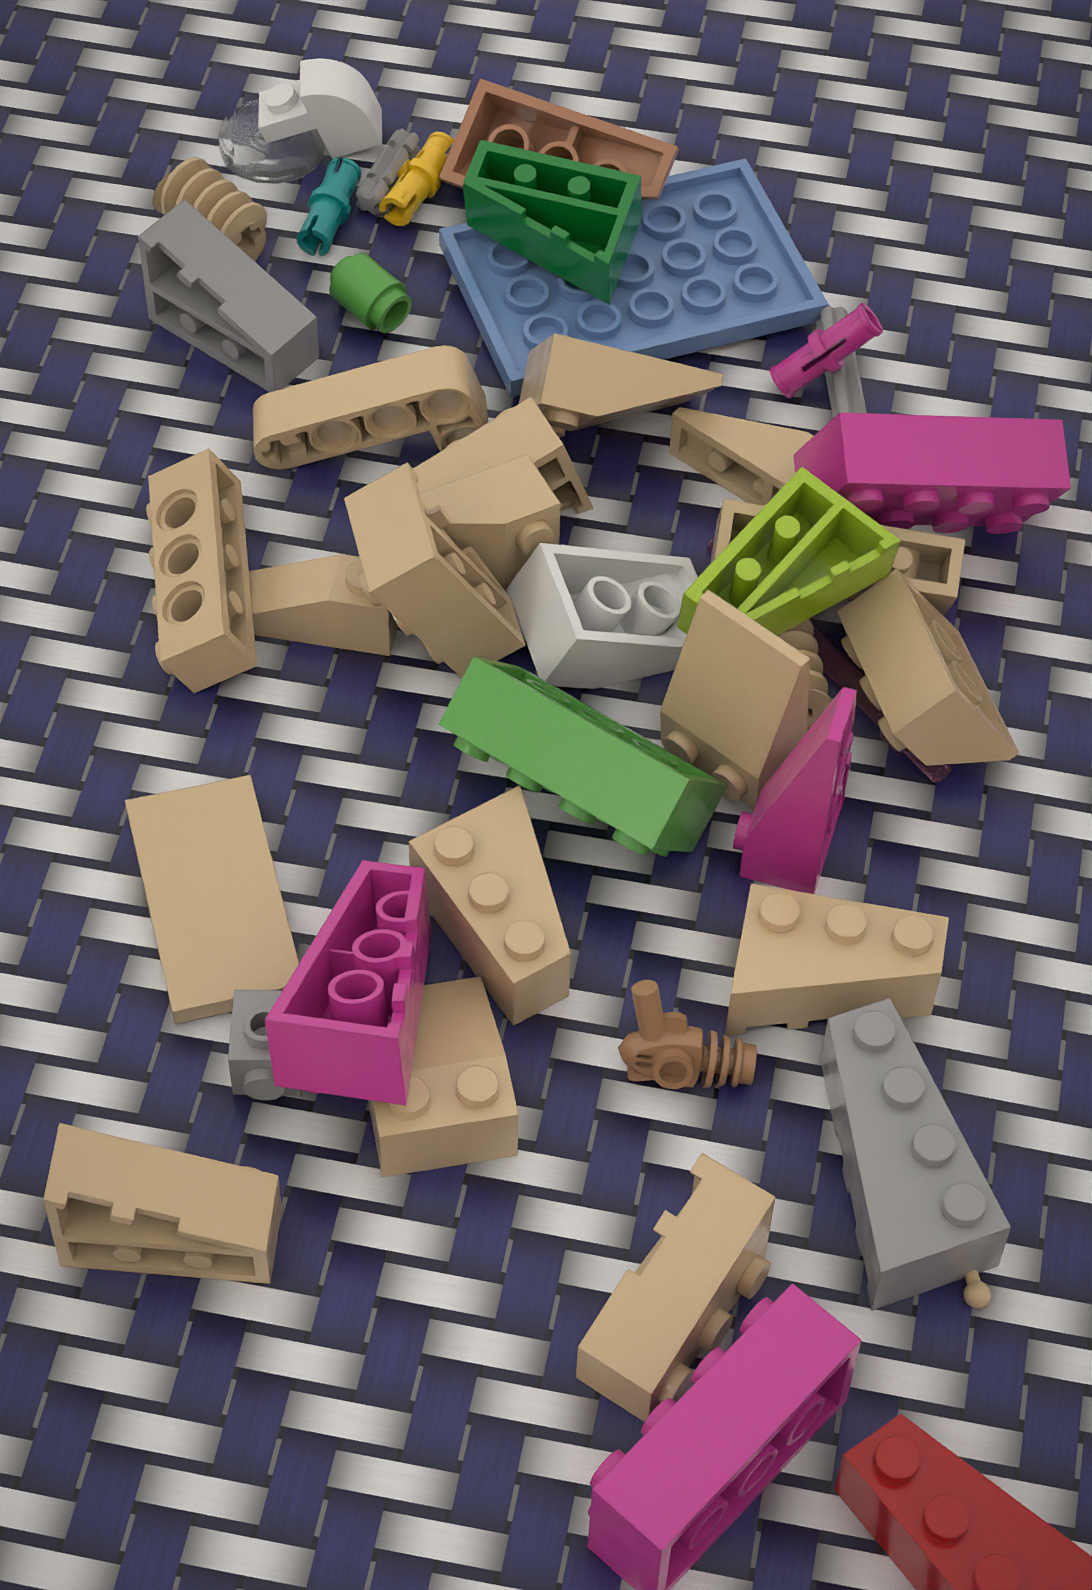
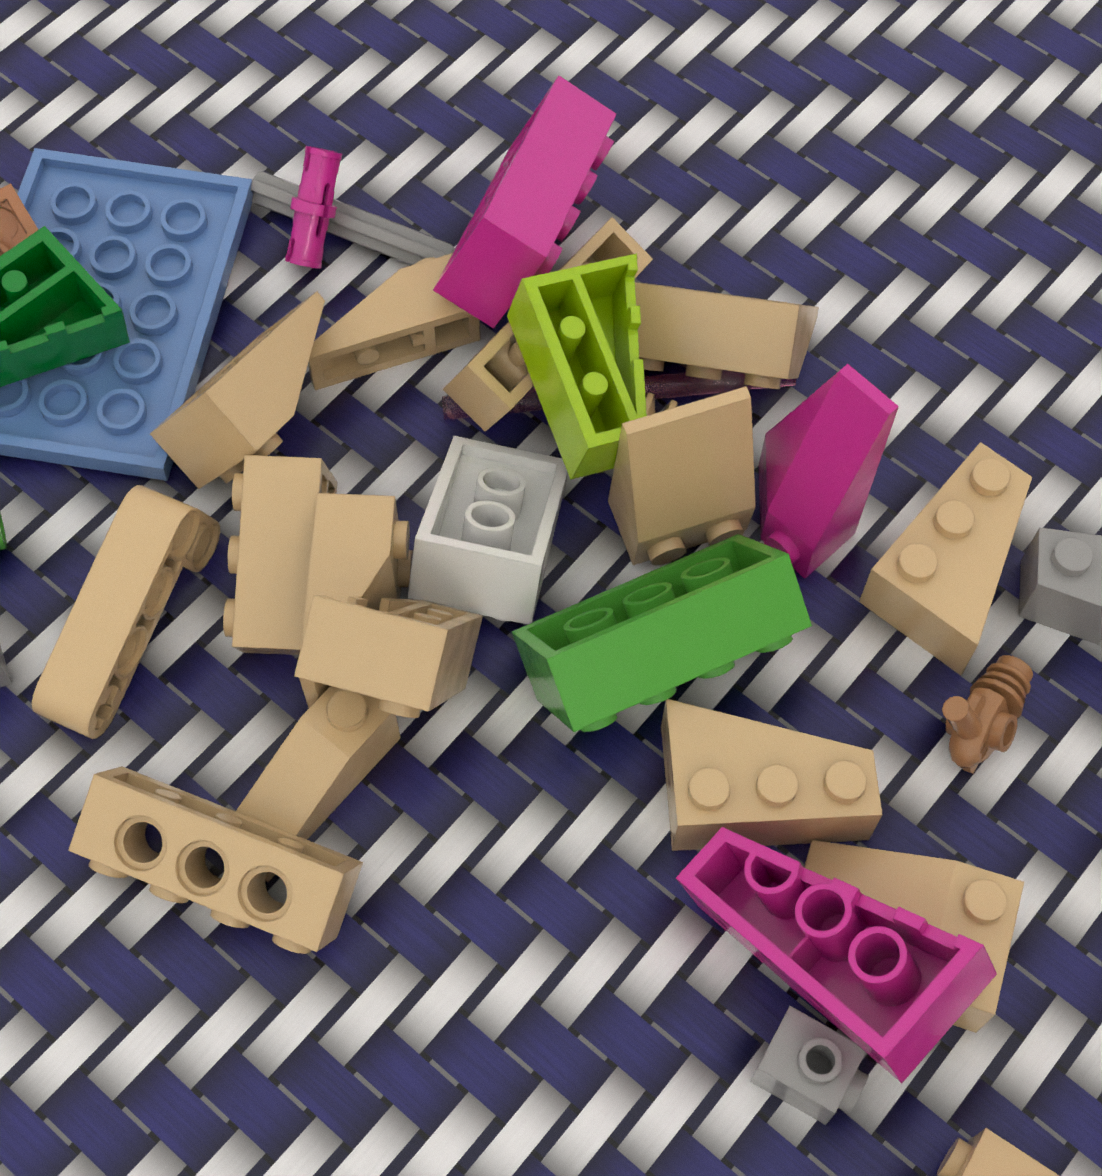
camera: 60 degrees left, 10 degrees up
tan tile [125,775,299,1024] -> none

